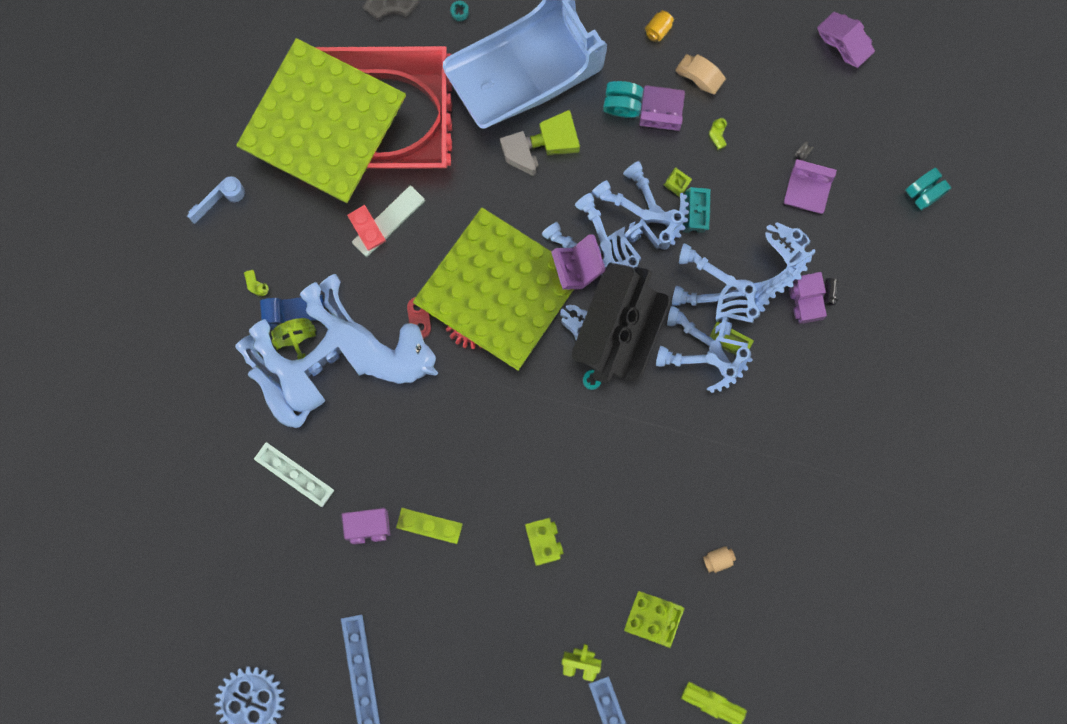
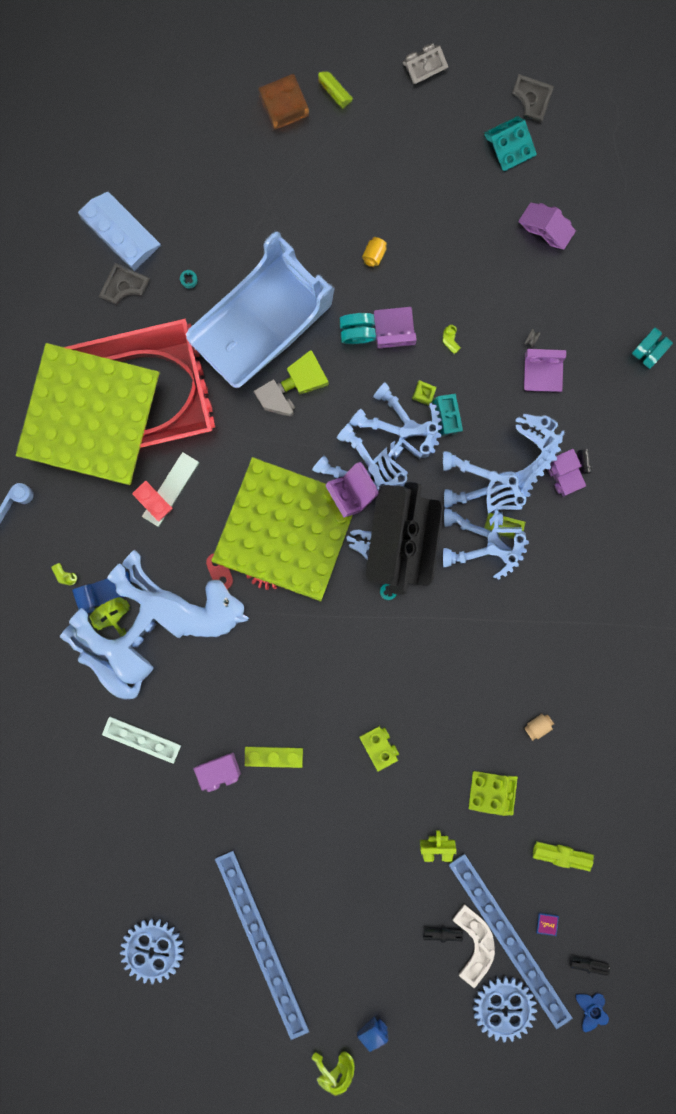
camera: 15 degrees left, 5 degrees up
tan brick [675,54,726,94] -> none

